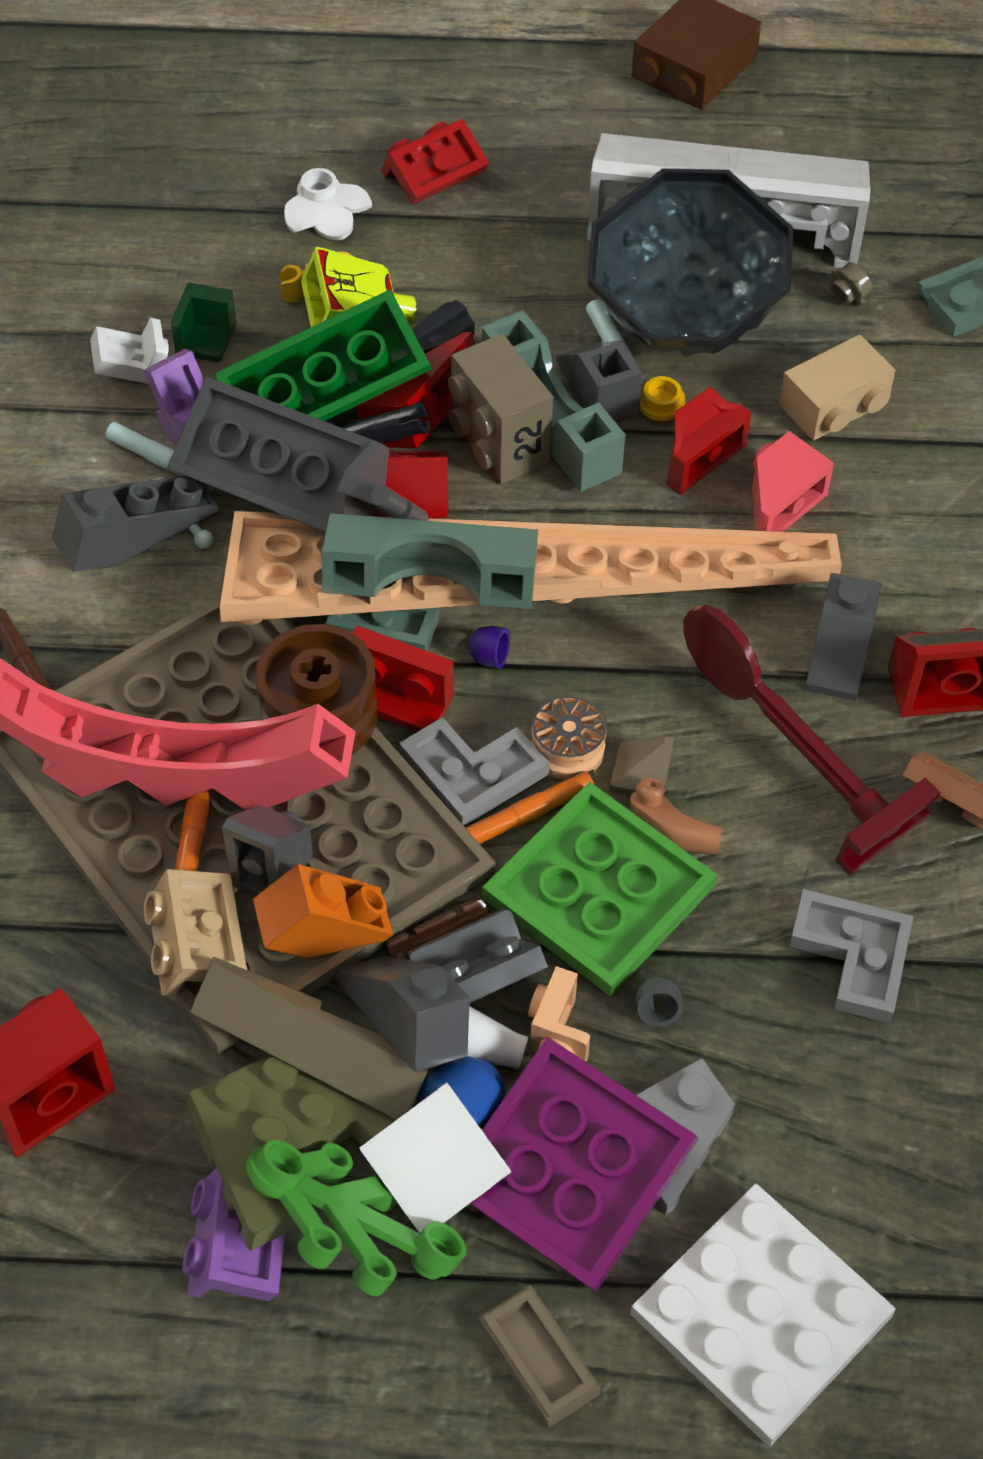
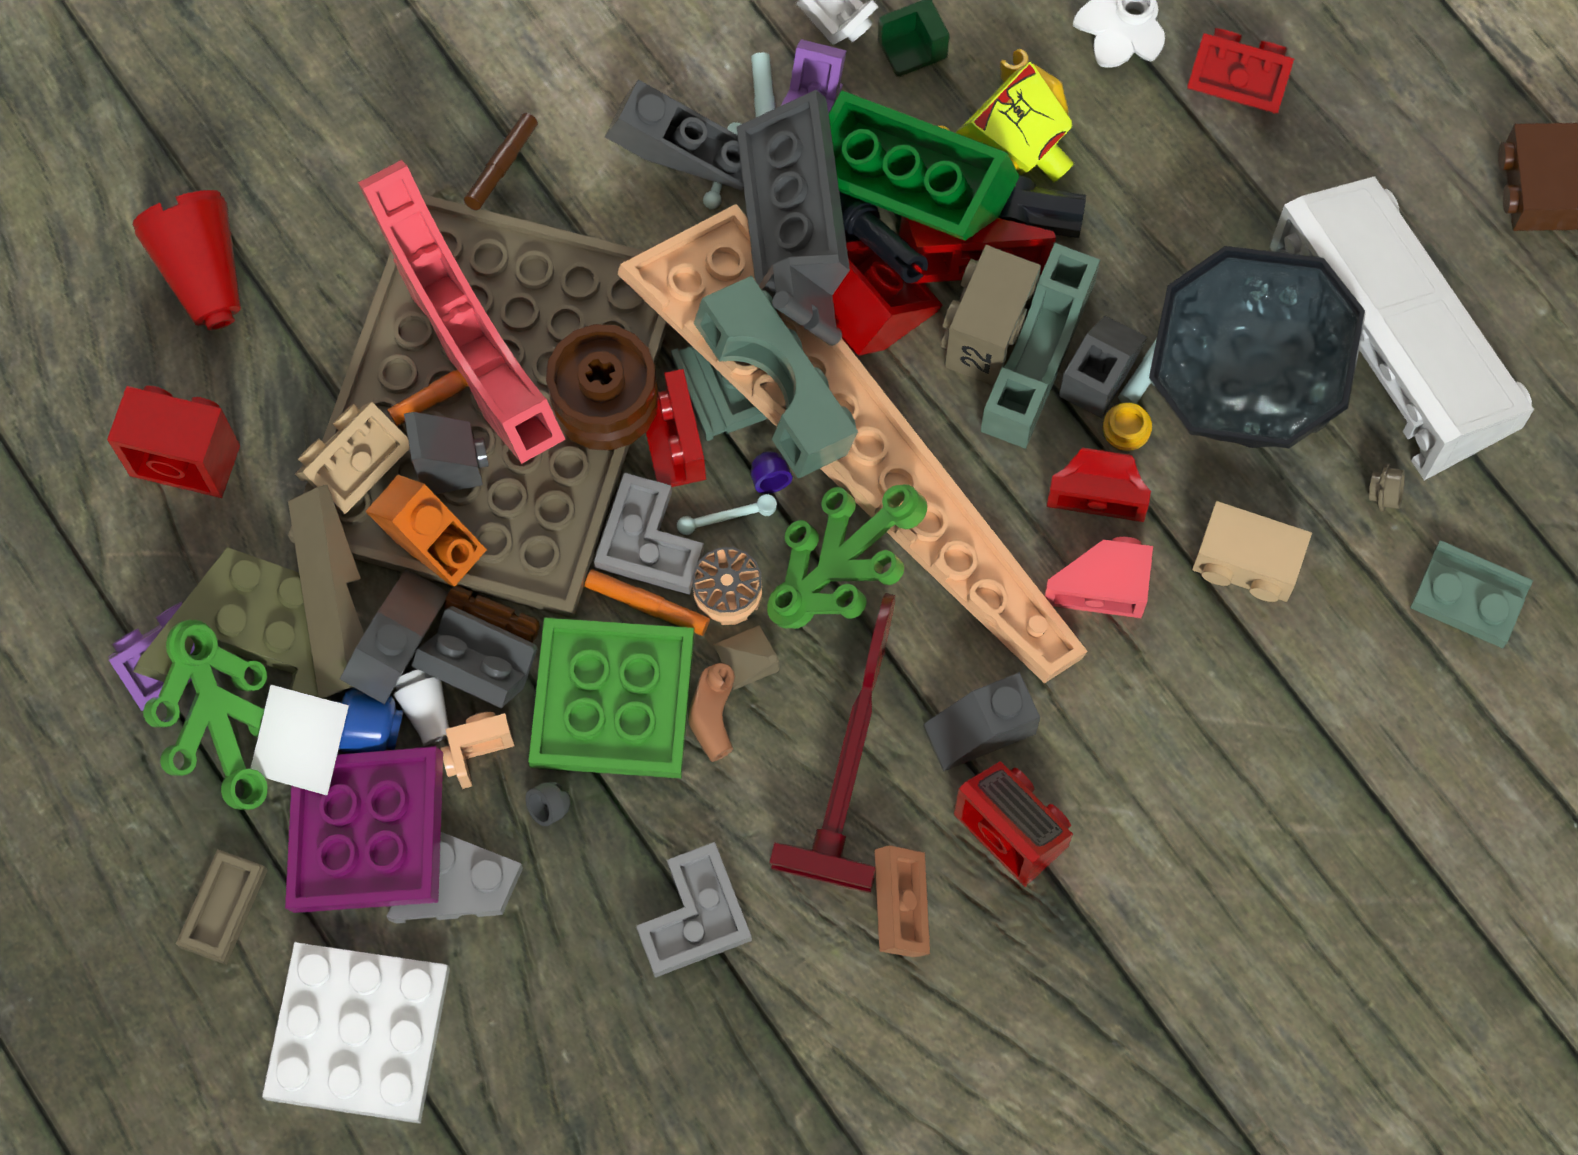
camera: 55 degrees right, 15 degrees up
none -> light aqua hinge [677,494,777,535]
none -> bright green plant [767,484,927,629]

